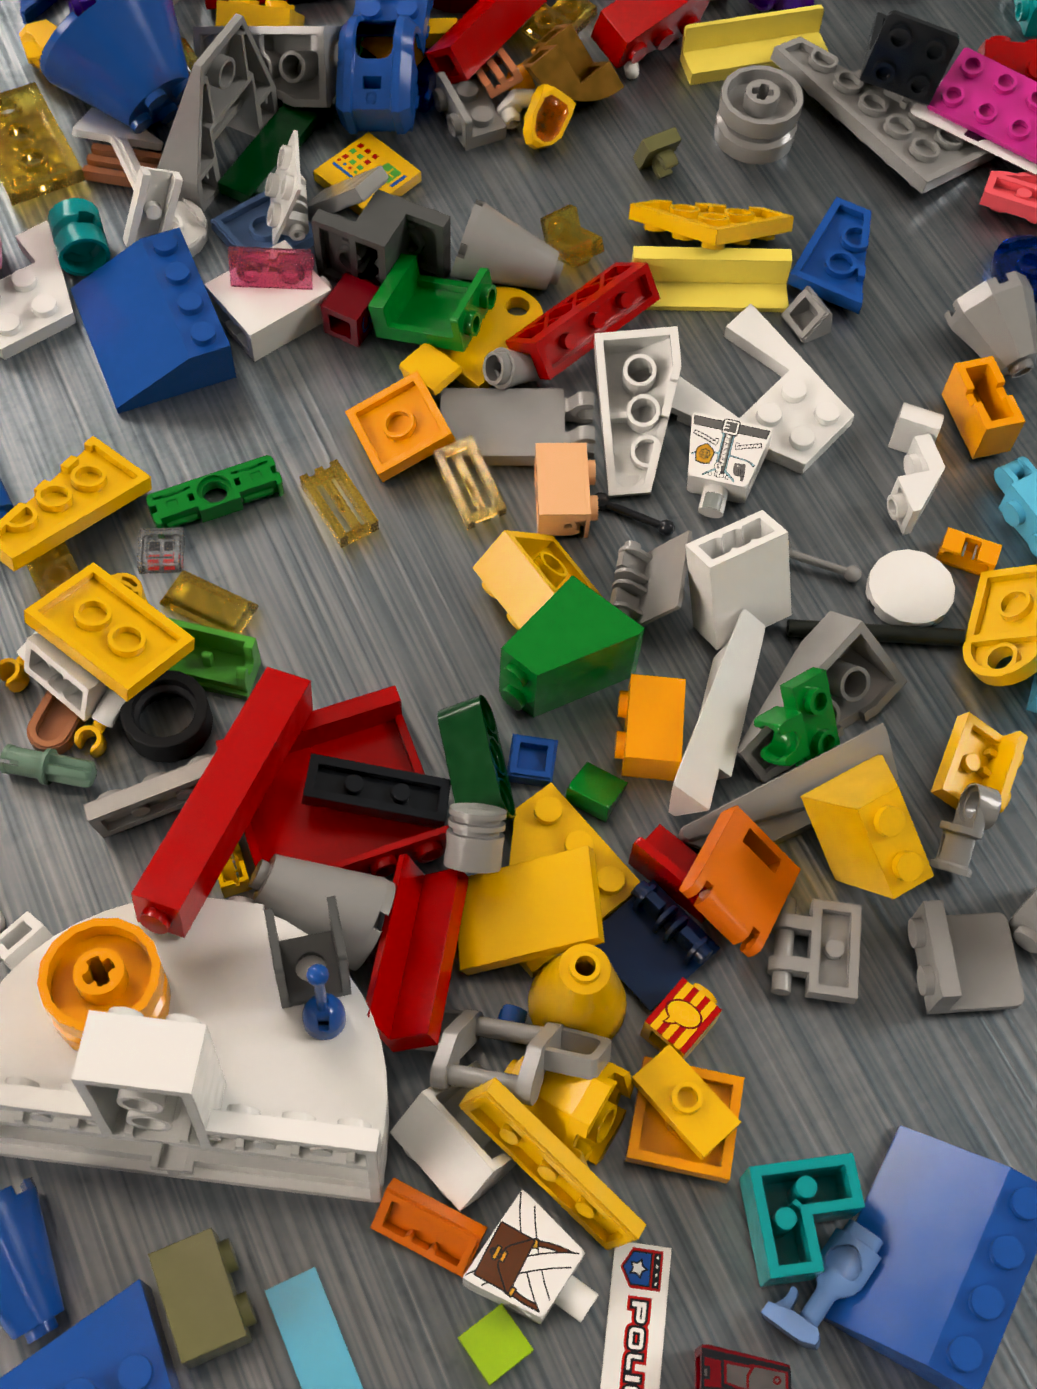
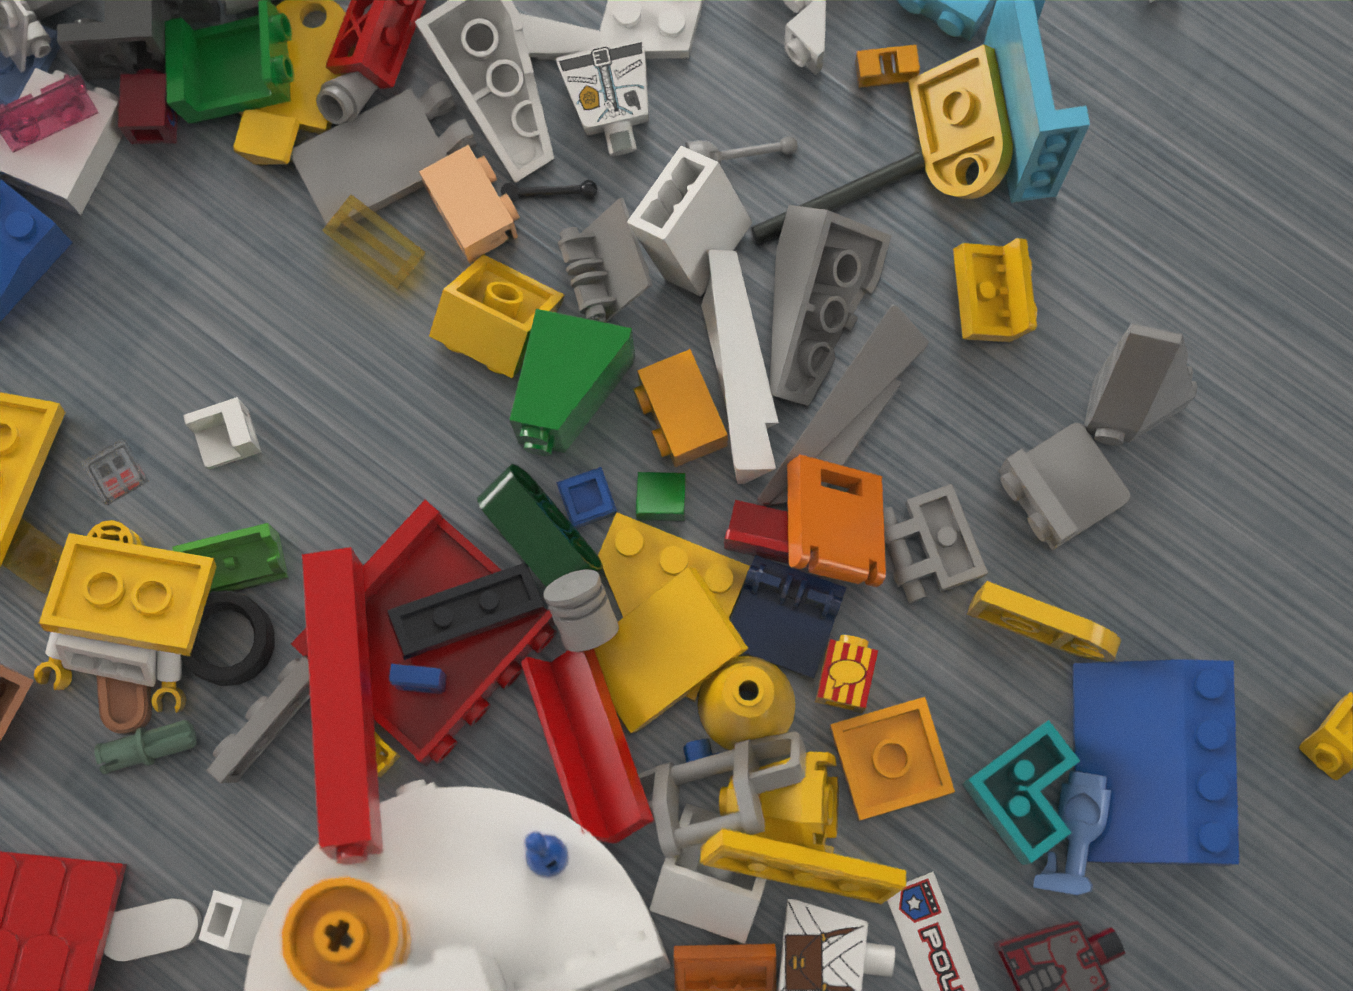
camera: 20 degrees left, 15 degrees up
green piece [146,455,284,536] -> none
clear yellow tile [159,569,259,634] -> none
light grey cone [248,854,396,972] -> none
dark grey piece [264,896,352,1009] -> none
clear yellow tile [299,459,379,548] -> none
light orange plate [345,370,456,482] -> none
yellow plate [632,1044,741,1161] -> none
green plate [754,667,840,767] -> none
yellow slope [800,754,934,899] -> none
white tile [865,549,955,627] -> none
light grey connector [929,783,1002,878] -> none
none -> white panel [183,397,261,469]
none -> blue tile [389,664,447,694]
none -> yellow tile [966,581,1121,662]

